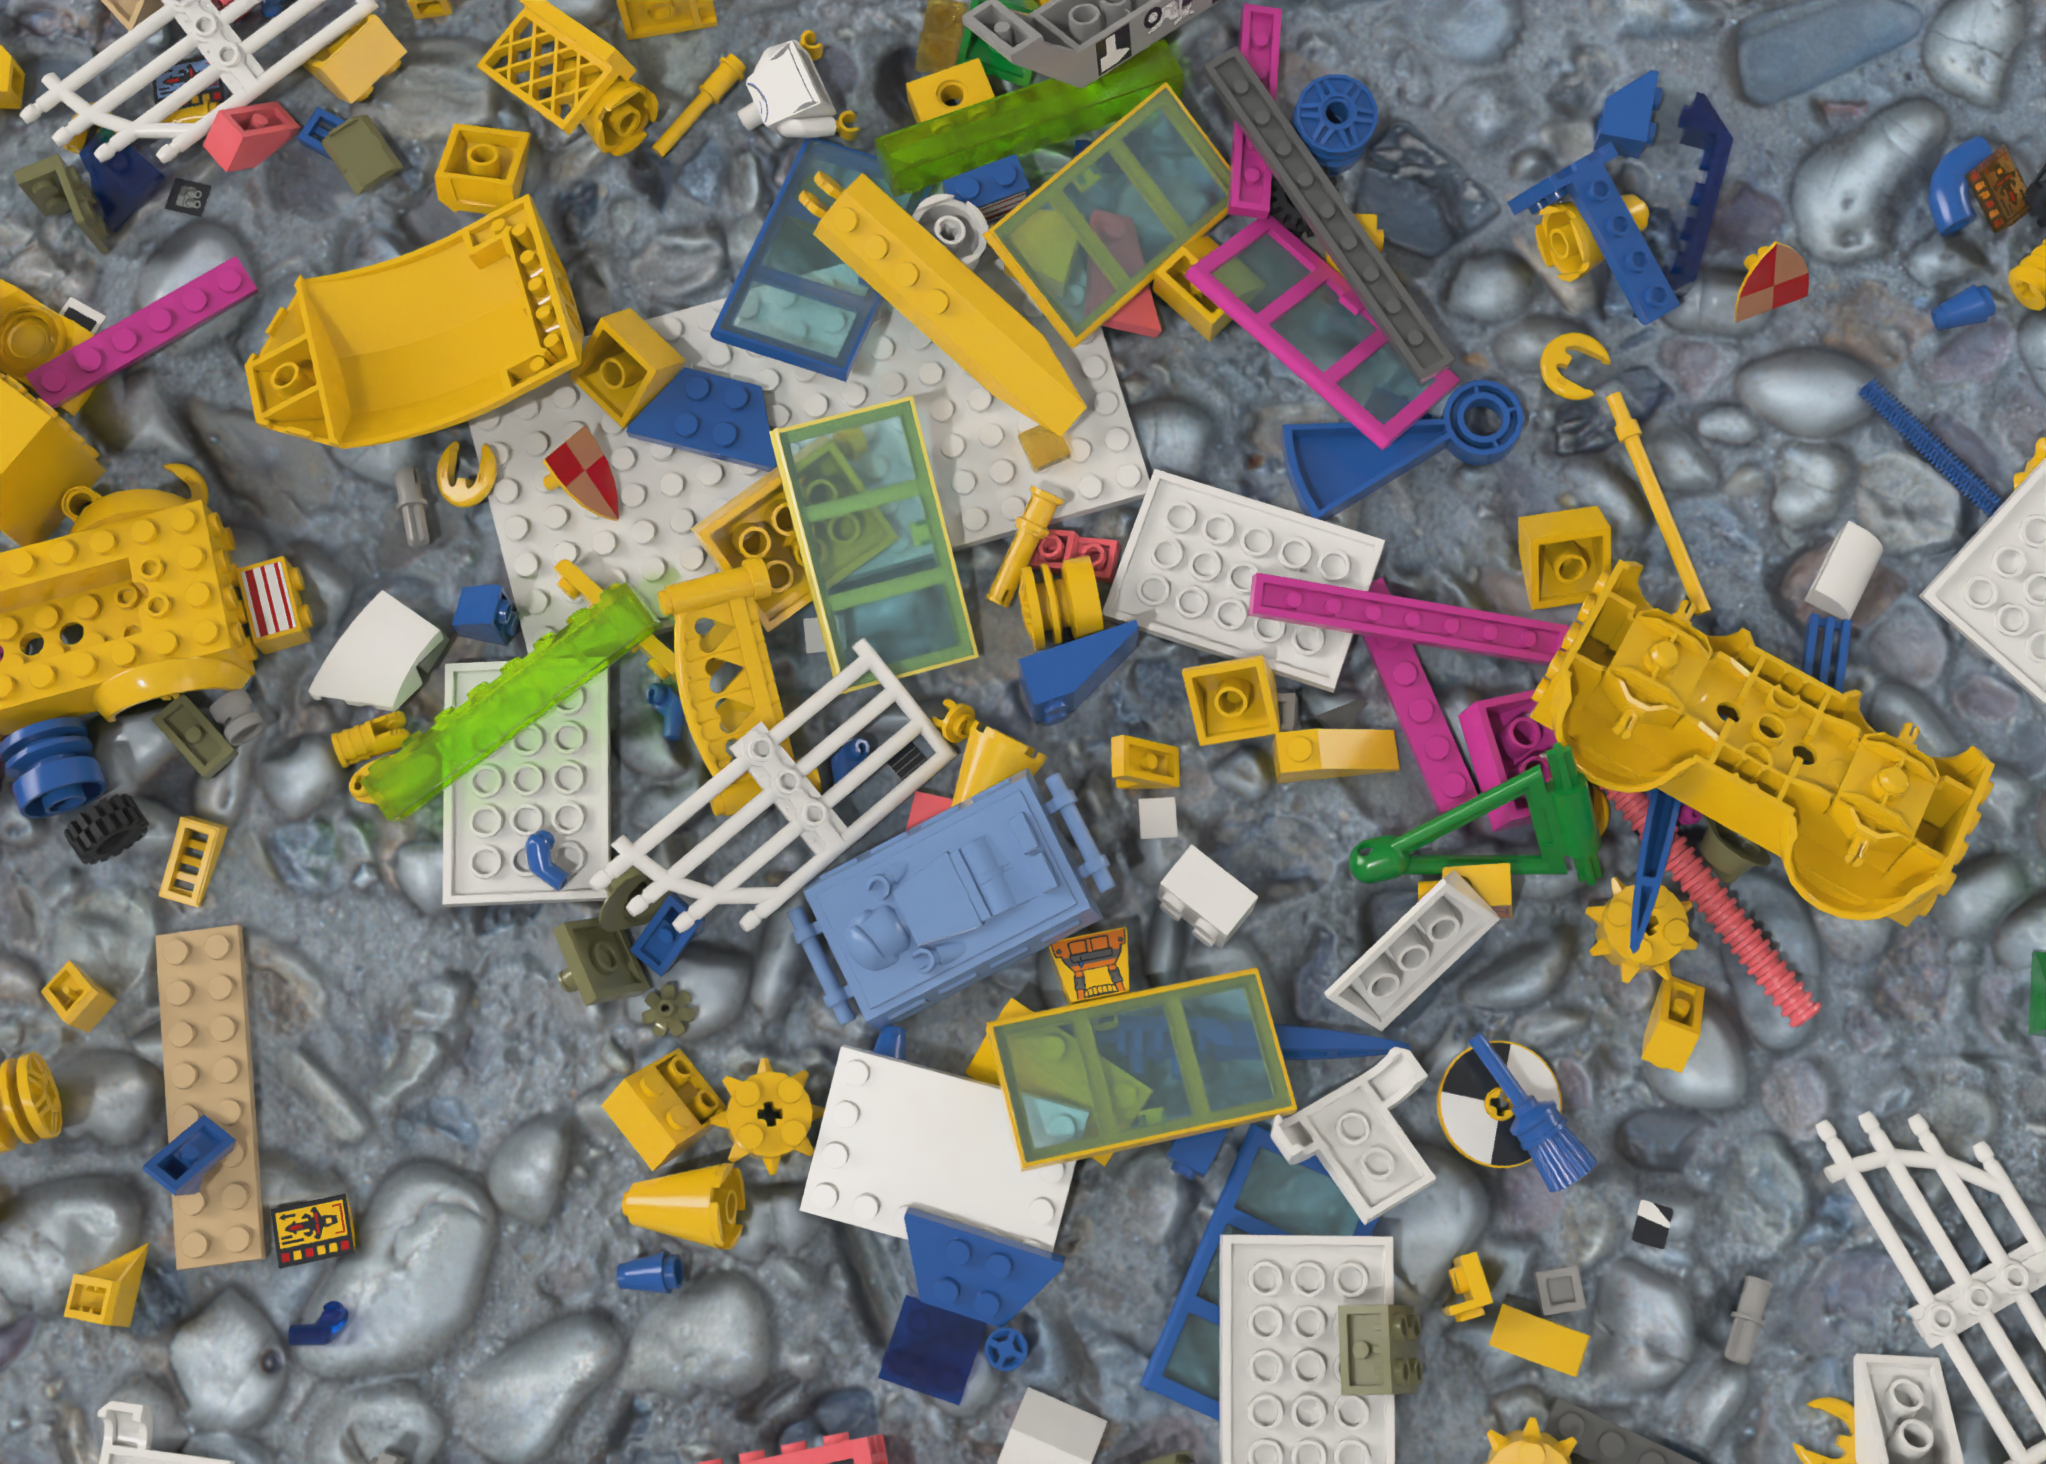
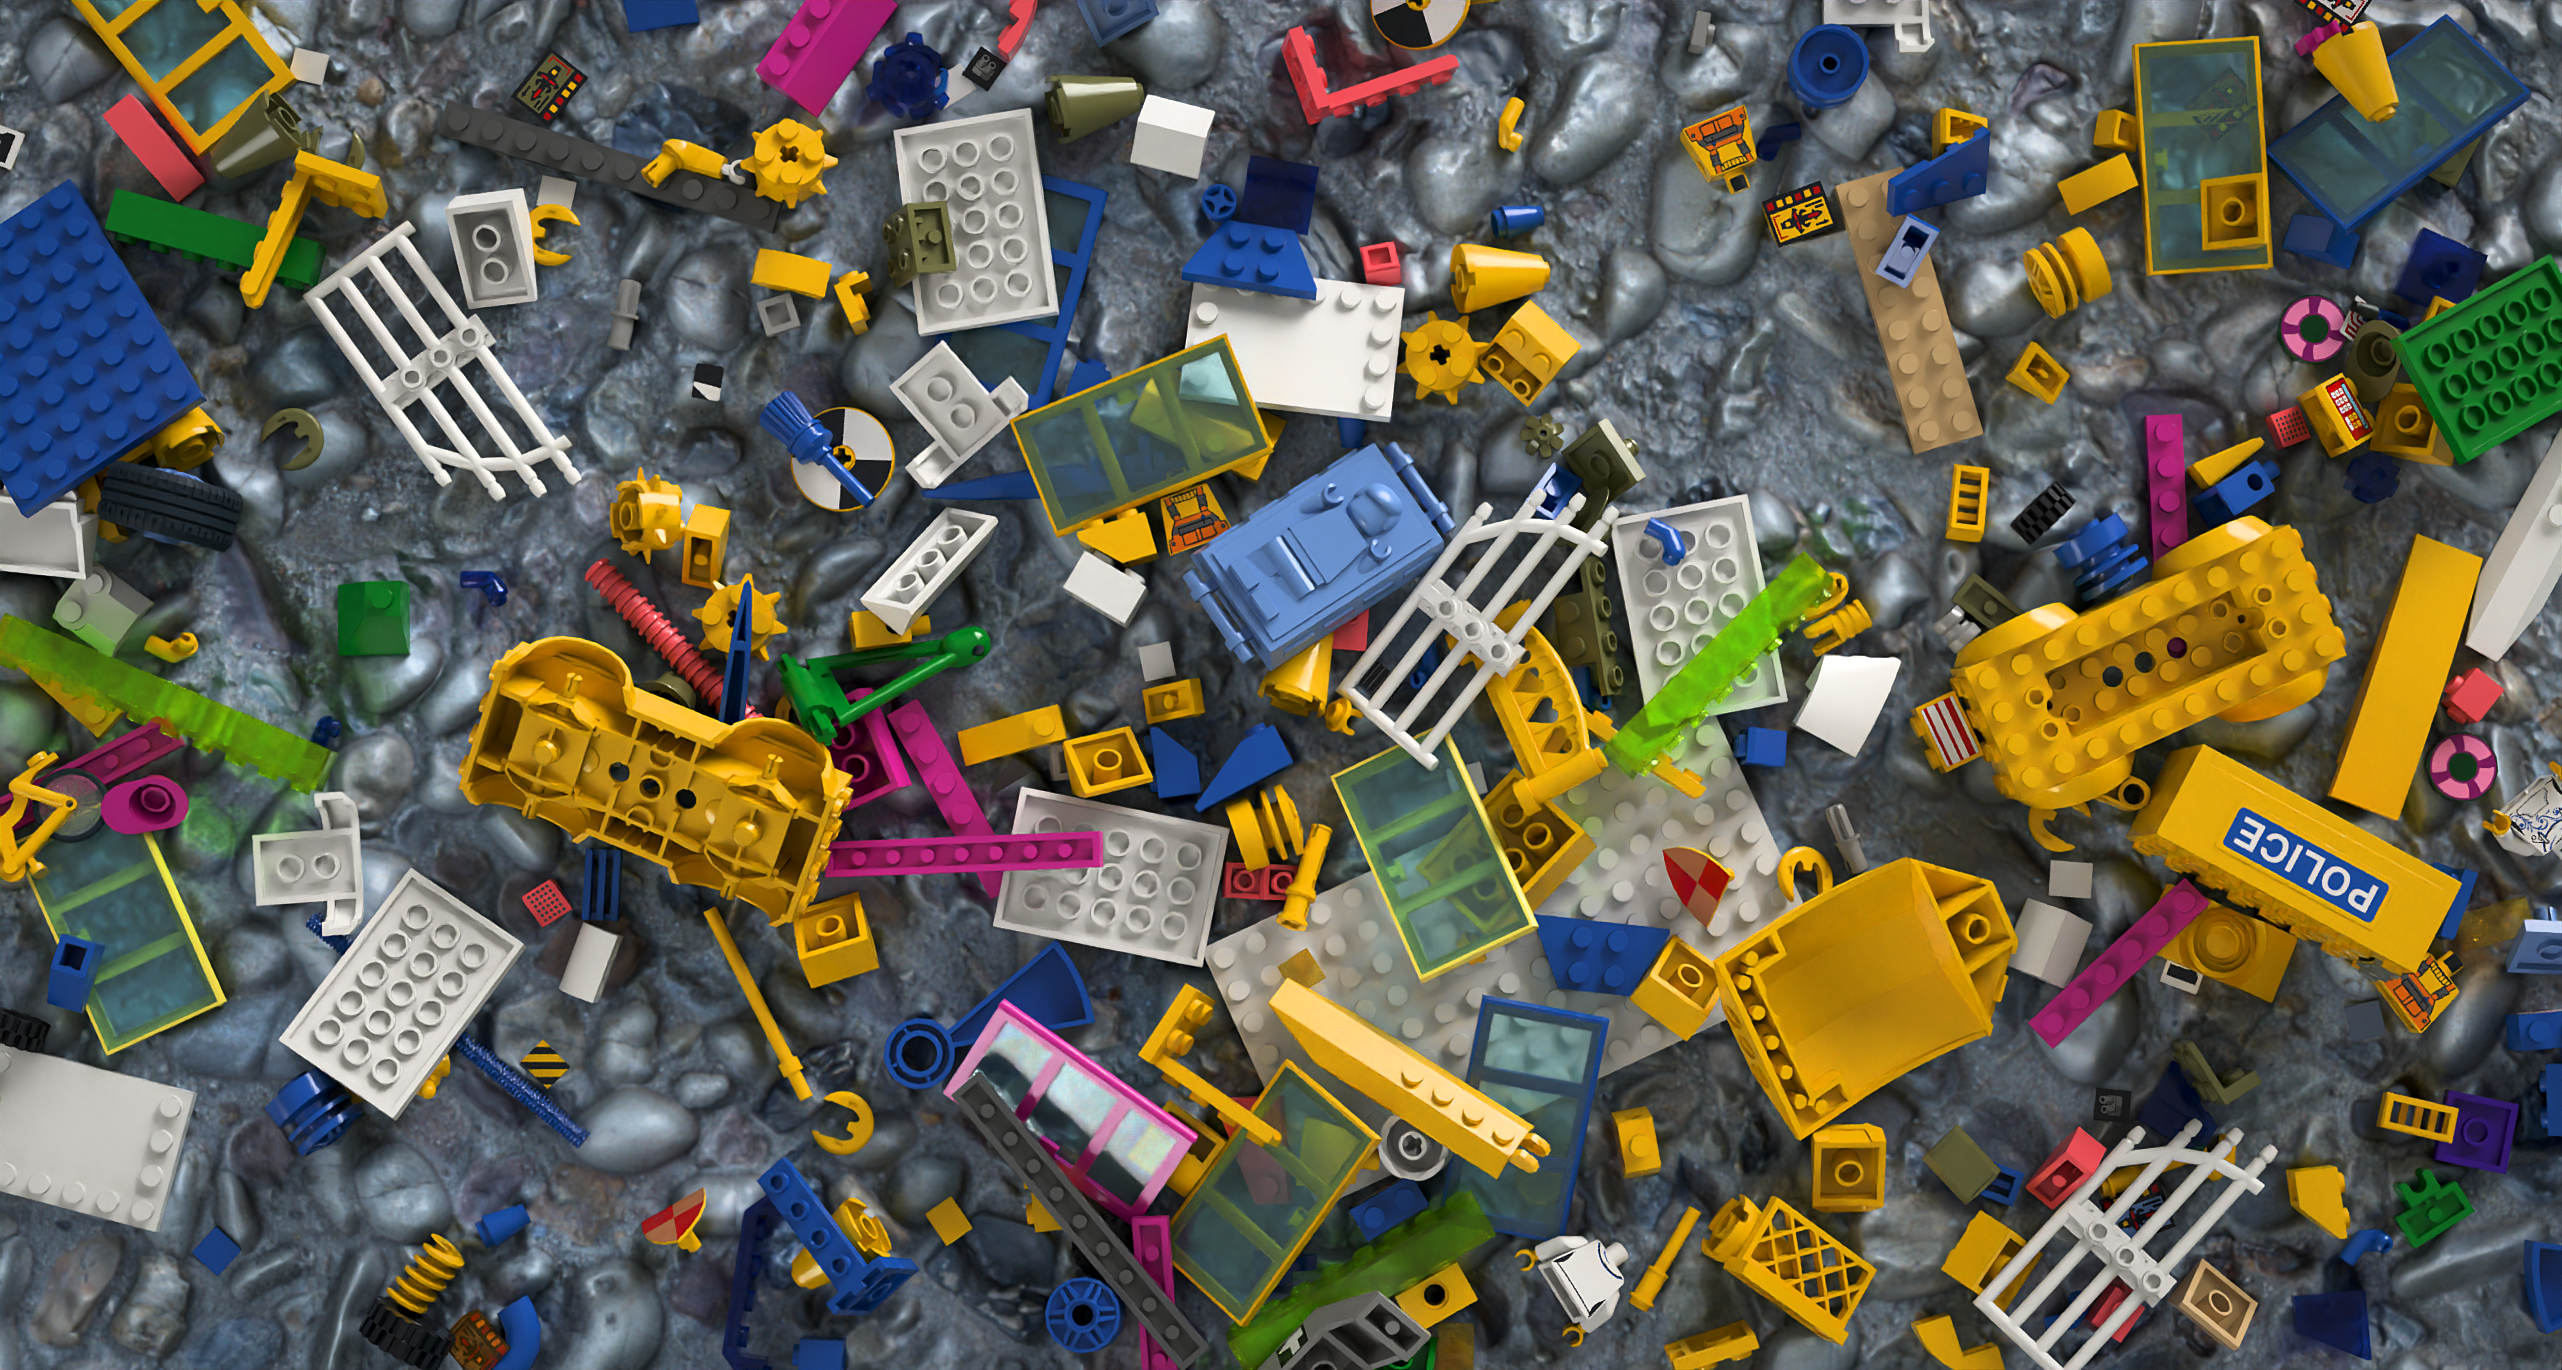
camera: 170 degrees right, 10 degrees up
none -> clear blue arm [460,571,508,607]
none -> coral slope [521,879,573,928]
none -> sticker [521,1040,570,1090]
none -> yellow brick [610,467,685,564]
none -> yellow sticker [925,1196,973,1246]
none -> yellow slope [1076,509,1159,569]
none -> yellow bracket [1138,983,1282,1148]
none -> blue slope [1144,727,1202,799]
none -> coral slope [1359,241,1402,286]
none -> yellow arm [1498,97,1525,152]
none -> olive bracket [1553,556,1623,696]
none -> yellow torso [1611,1106,1661,1179]
none -> torso [1679,105,1757,195]
none -> blue wheel [1786,23,1870,110]
none -> blue wing [1886,126,1991,217]
none -> white slope [2007,898,2093,989]
none -> white sticker [2049,860,2093,899]

